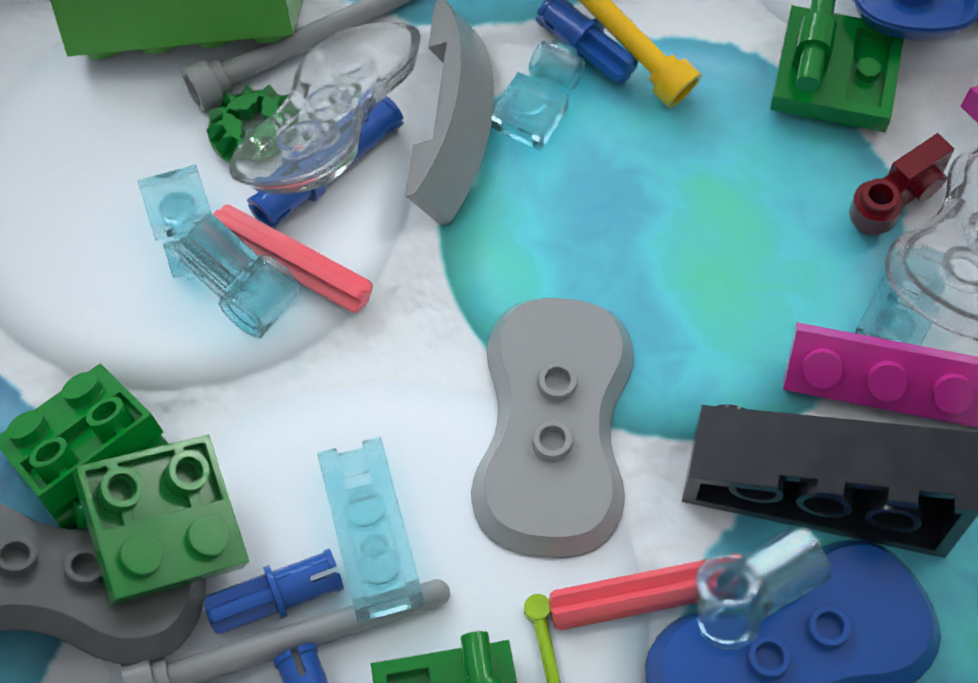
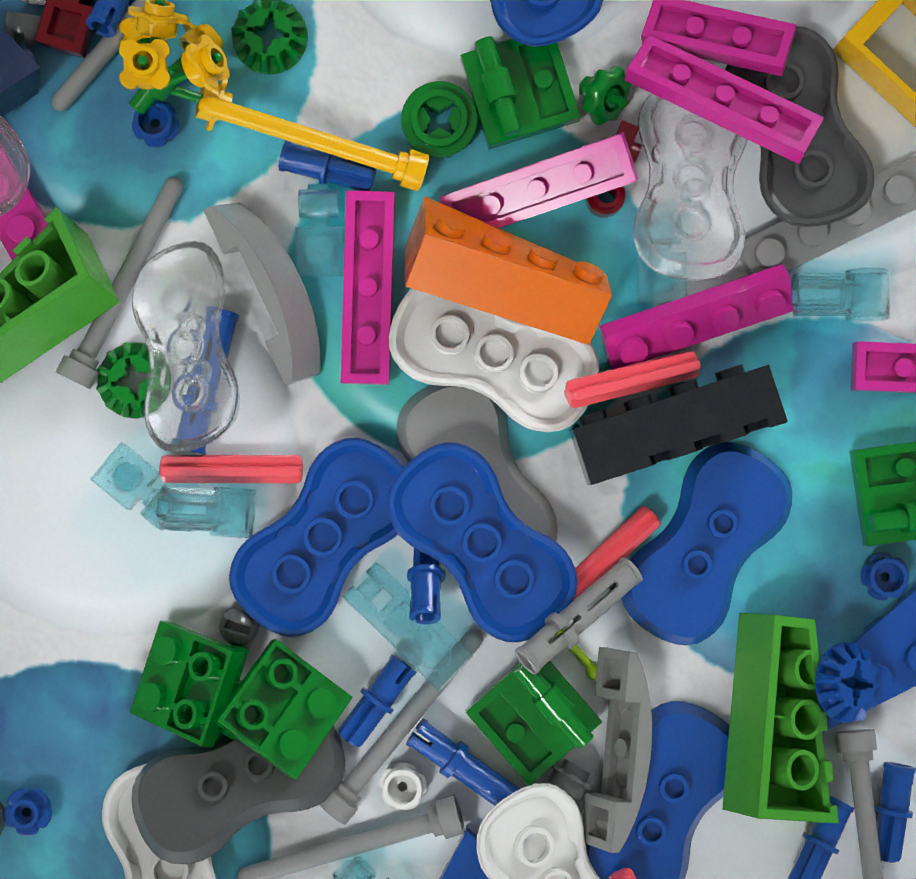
camera: 30 degrees left, 25 degrees up
clear light blue piece [696,526,831,649] -> none
none -> dark grey hinge [219,606,260,645]
none -> blue plate [229,438,404,637]
none -> dark pink plate [340,190,395,385]
none -> blue plate [386,442,578,643]
none -> white plate [389,288,599,432]
none -> green gear [401,81,477,159]
none -> orange wedge [405,196,612,345]
none -> blue axle [407,548,446,624]
none -> plate [439,132,639,229]
none -> light grey pin [514,557,643,675]
none -> coral axle [564,350,701,408]
none -> green piece [579,66,632,125]

